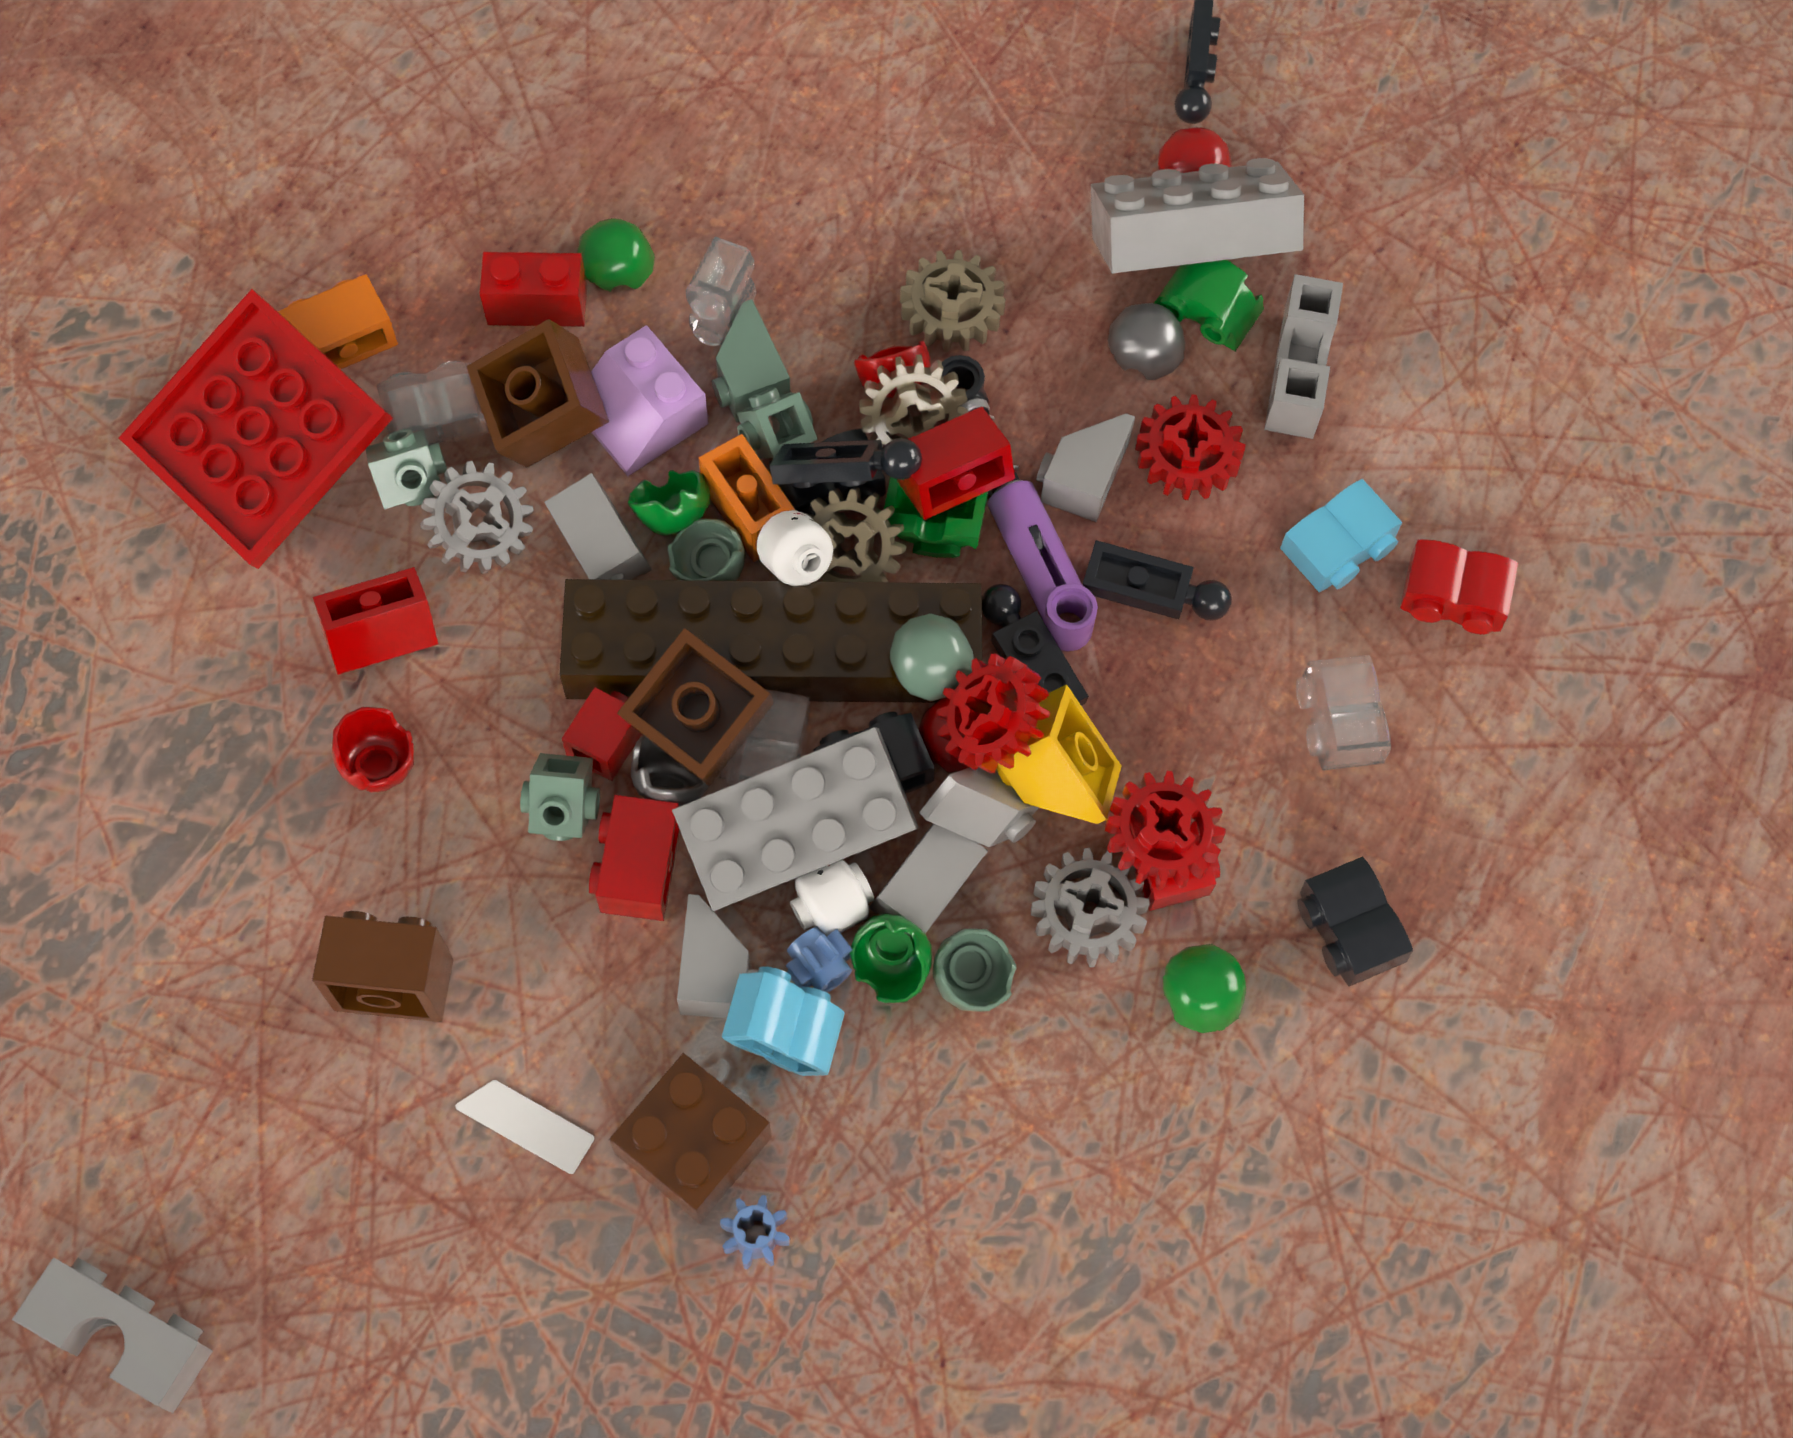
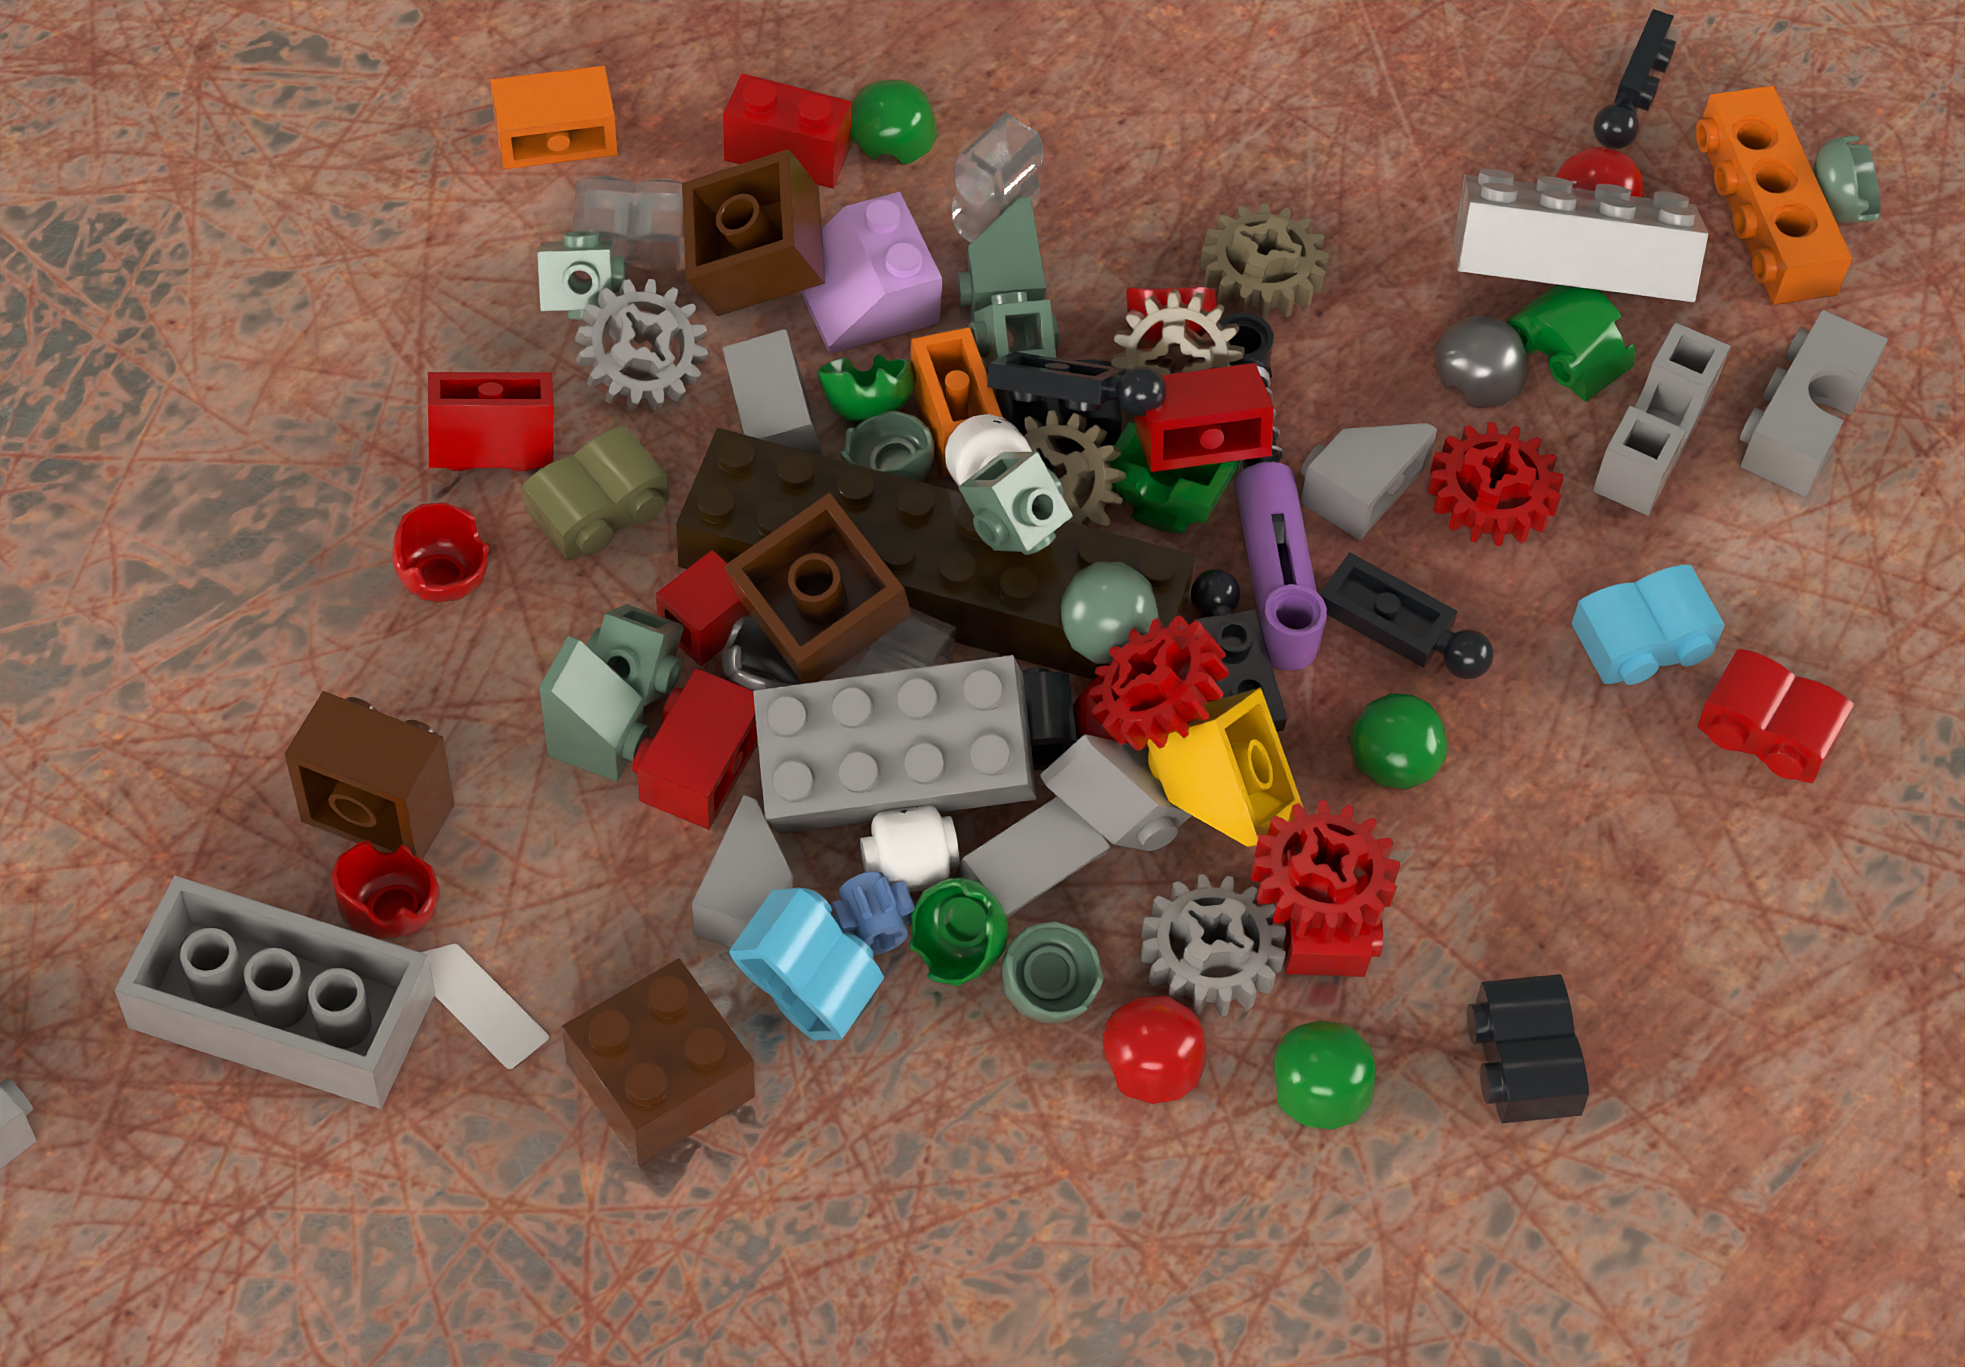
camera: 15 degrees right, 10 degrees down
red plate [118,289,393,569] -> none
medium blue gear [720,1195,790,1270] -> none
clear brick [1296,655,1391,771] -> none
none -> light grey brick [114,875,435,1109]
none -> red hair [331,840,440,939]
none -> olive brick [522,426,669,560]
none -> sand green slope [539,636,650,782]
none -> sand green brick [958,452,1073,555]
none -> red hair [1102,994,1206,1104]
none -> green hair [1348,693,1448,790]
none -> orange brick [1696,85,1853,305]
none -> light grey arch [1739,310,1888,497]
none -> sand green hair [1812,135,1881,224]

